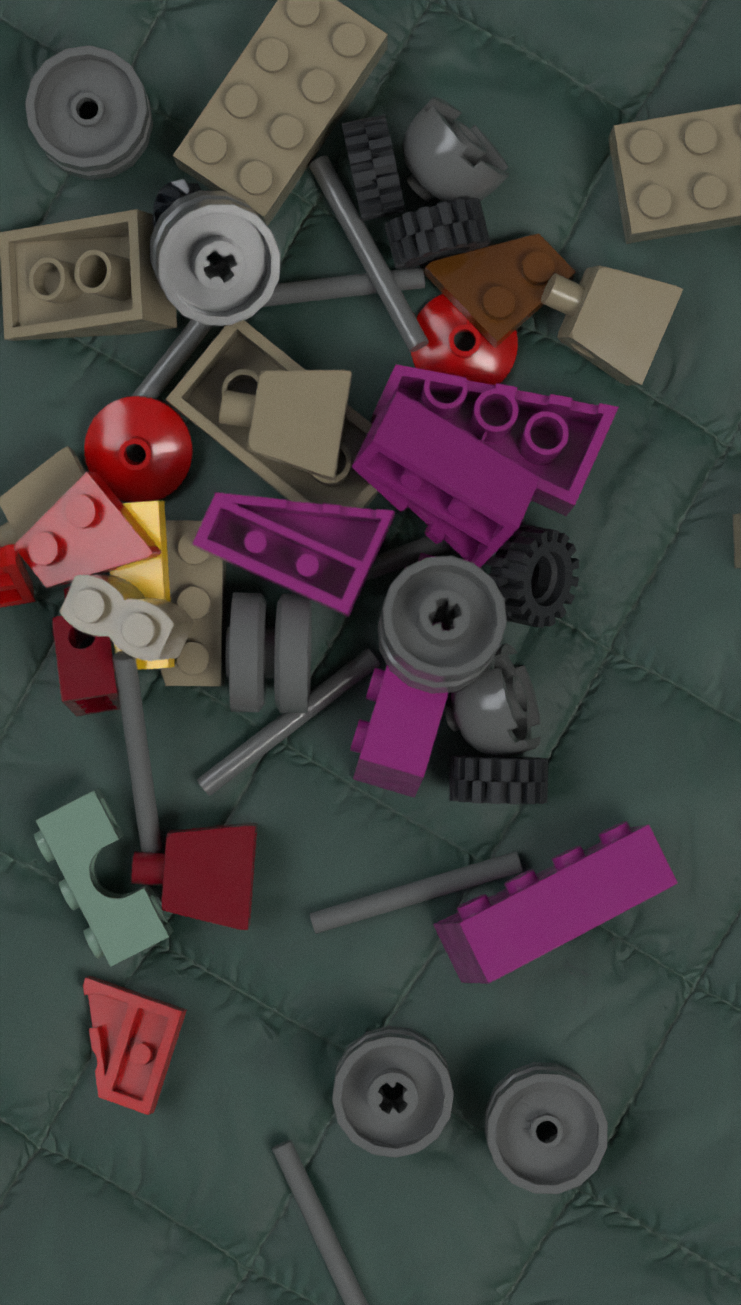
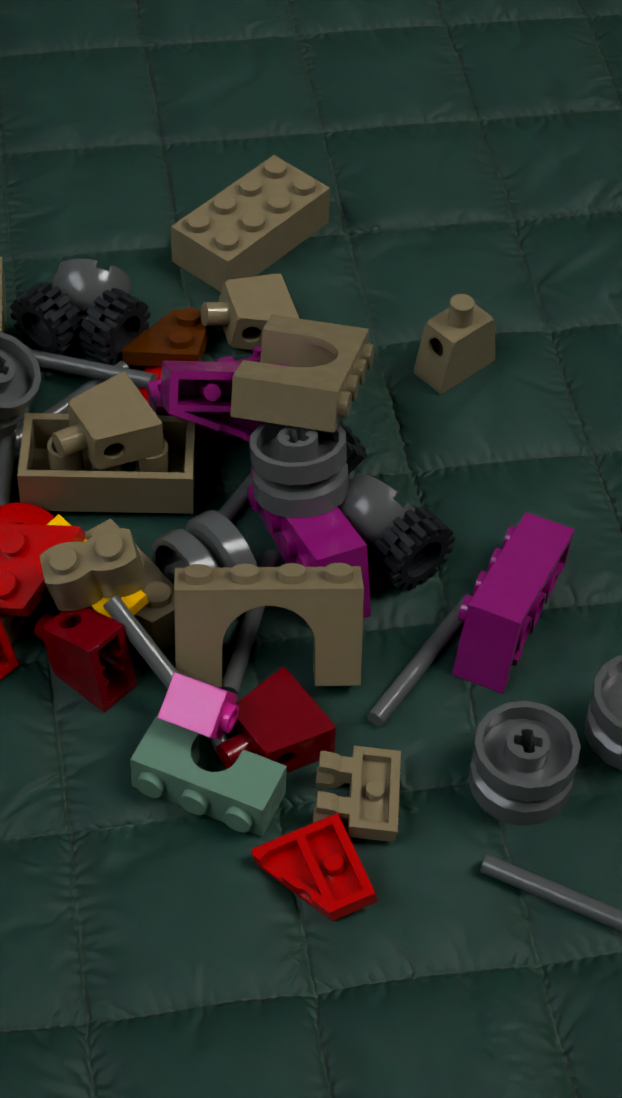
camera: 40 degrees left, 40 degrees down
magenta wedge [192,493,395,617] -> none
none -> brick [158,672,239,740]
none -> dark tan arch [174,563,364,687]
none -> dark tan arch [230,315,375,433]
none -> dark tan plate [313,746,401,842]

